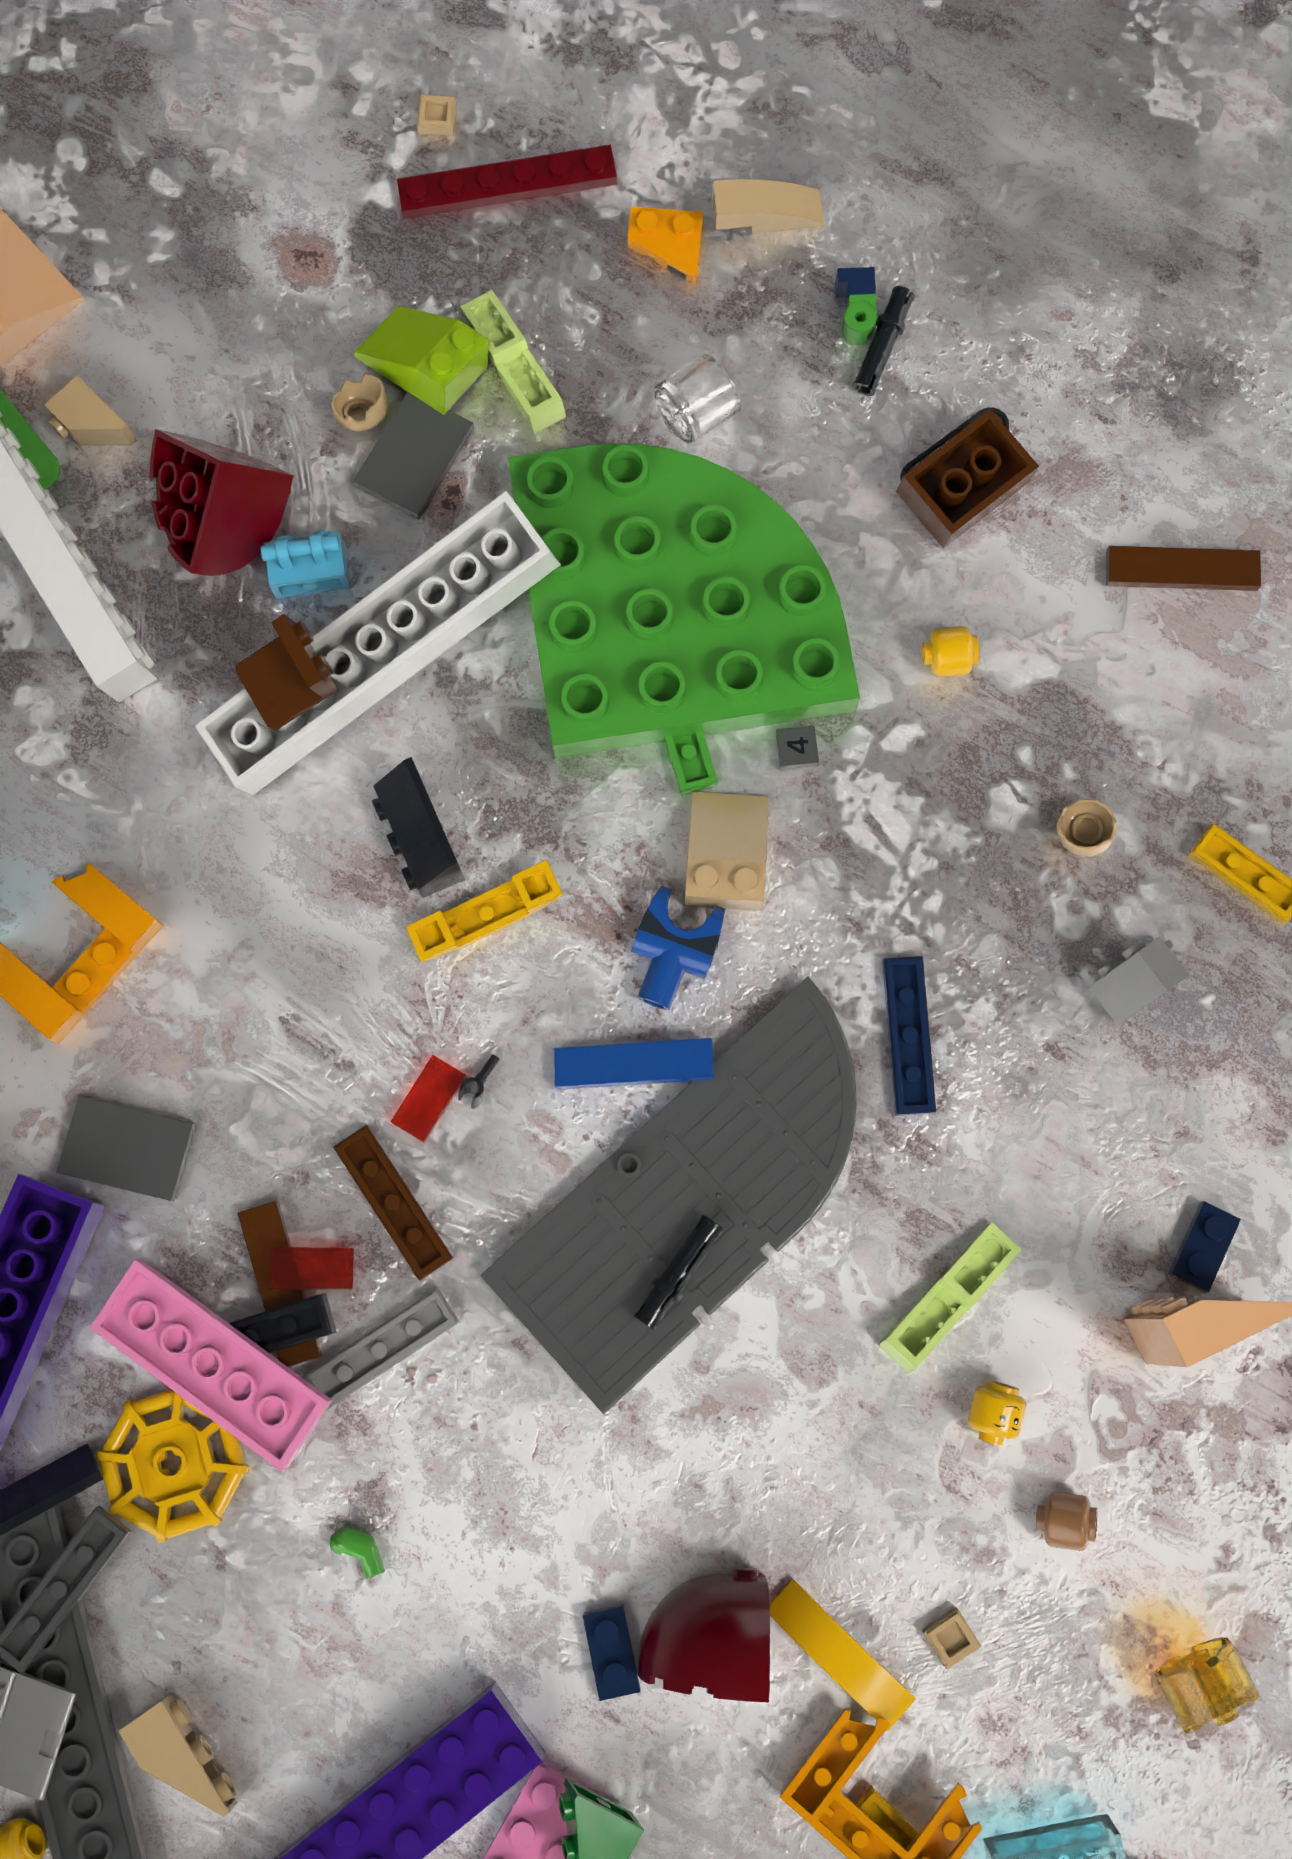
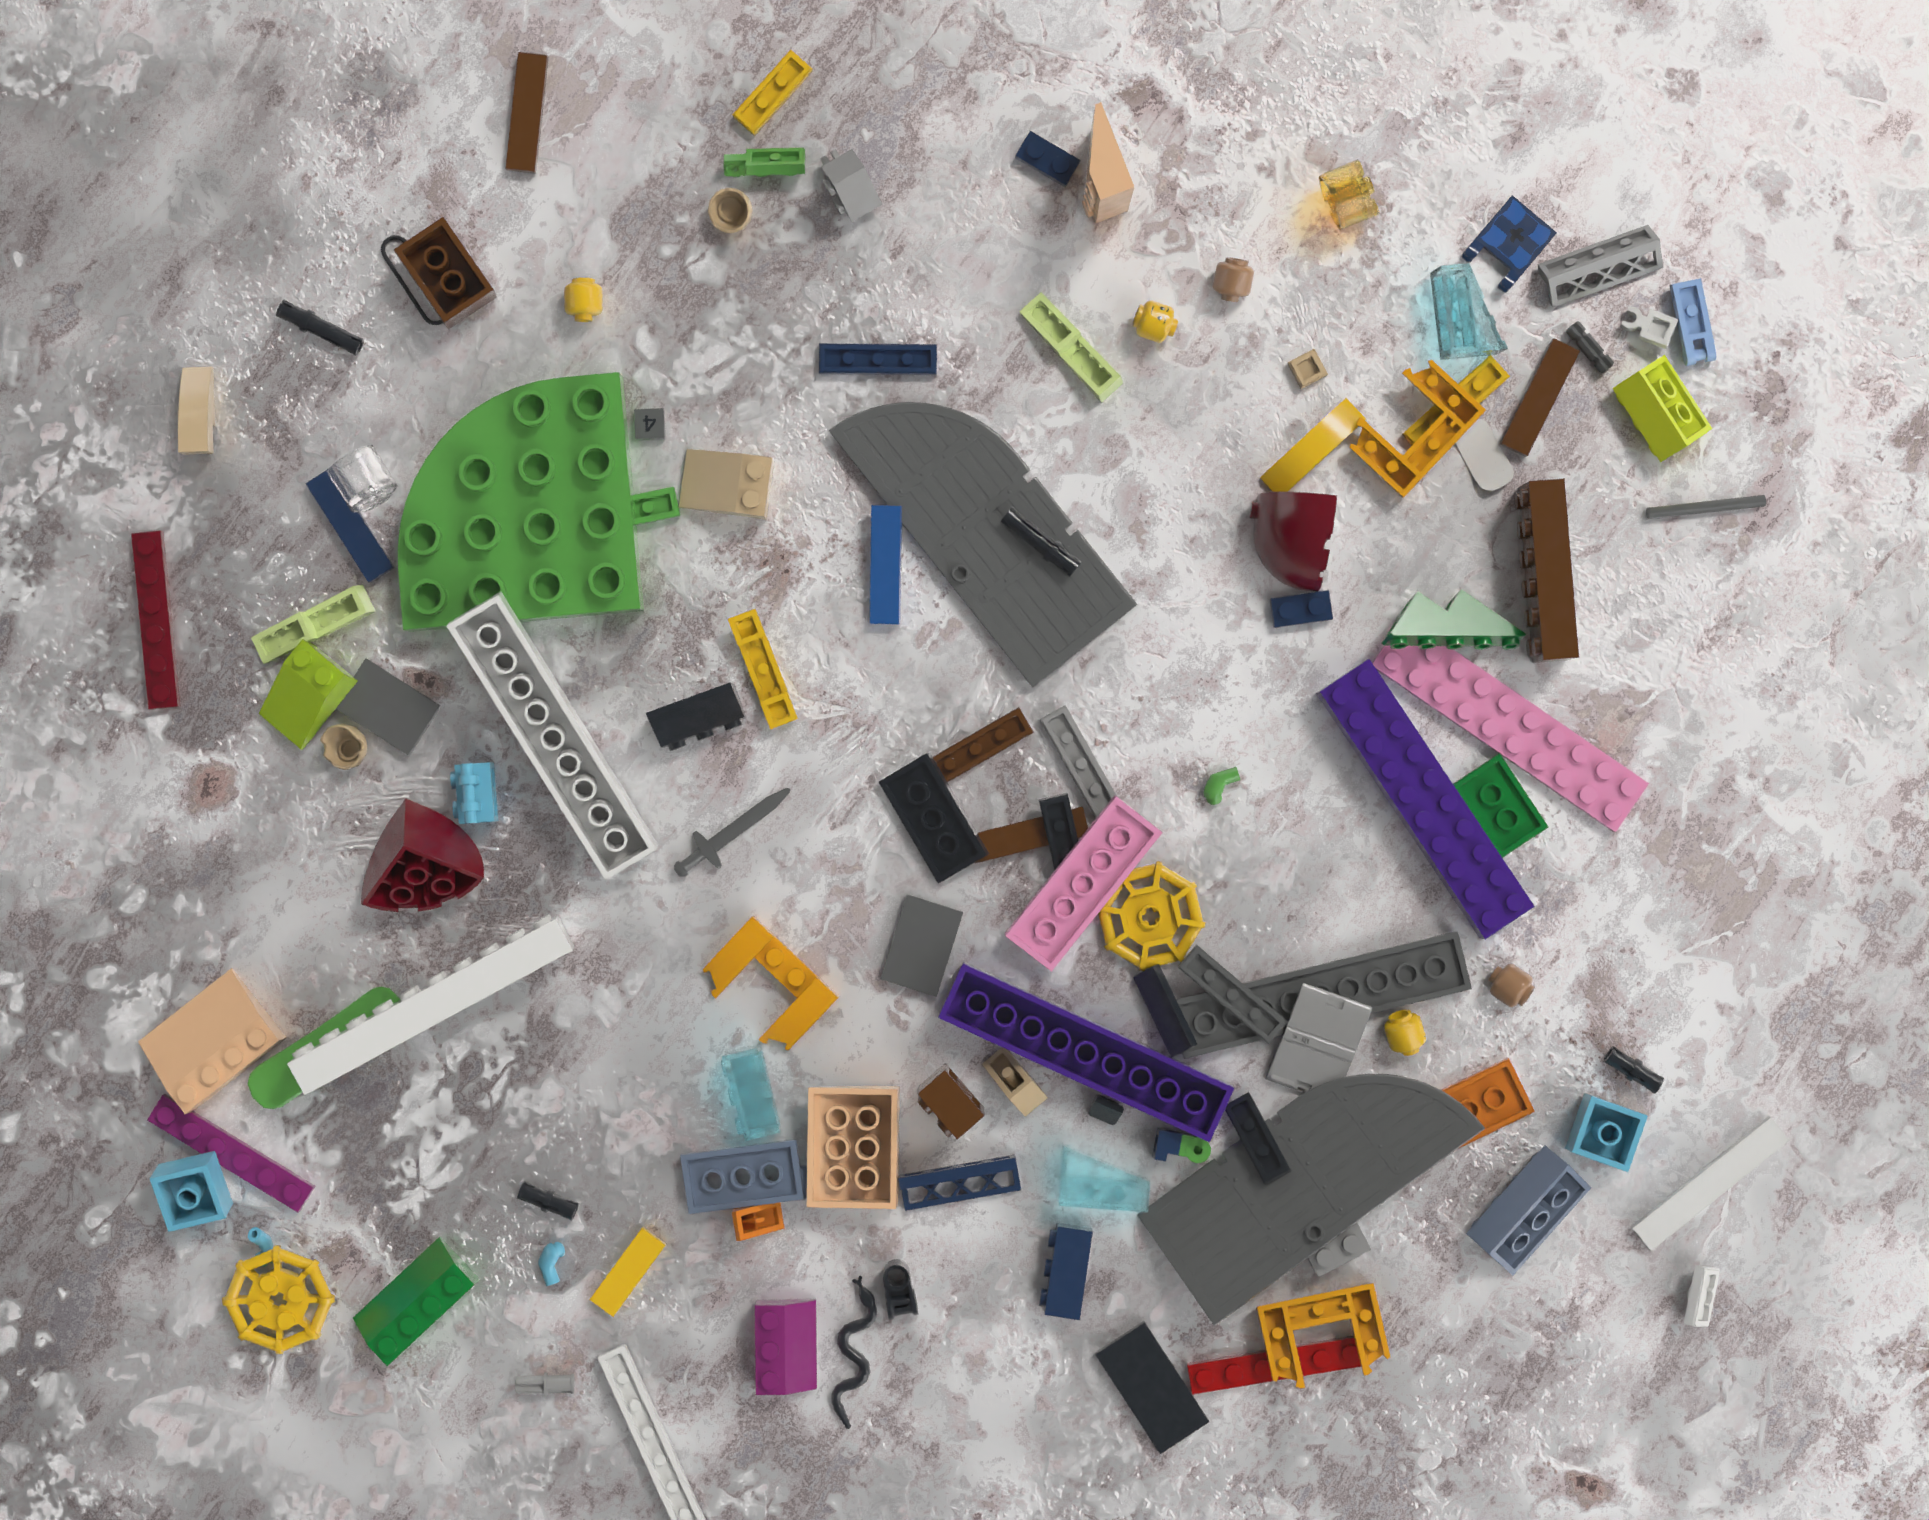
camera: 85 degrees left, 10 degrees up
tan slope [44,376,137,446] -> none
tan slope [118,1694,238,1817] -> none
reddish brown bracket [235,614,338,730] -> none
clear red tile [270,1247,354,1290] -> none
clear red tile [390,1055,467,1143] -> none
tan tile [417,94,457,136] -> none
black hand [458,1054,500,1109] -> none
light orange wing [628,206,703,283] -> none
blue connector [631,886,726,1011] -> none
leg [835,267,877,345] -> none
none -> dark blue tile [305,468,395,583]
none -> dark grey sword [674,788,790,877]
none -> bright green hinge [723,147,806,177]
none -> black tile [879,752,989,884]

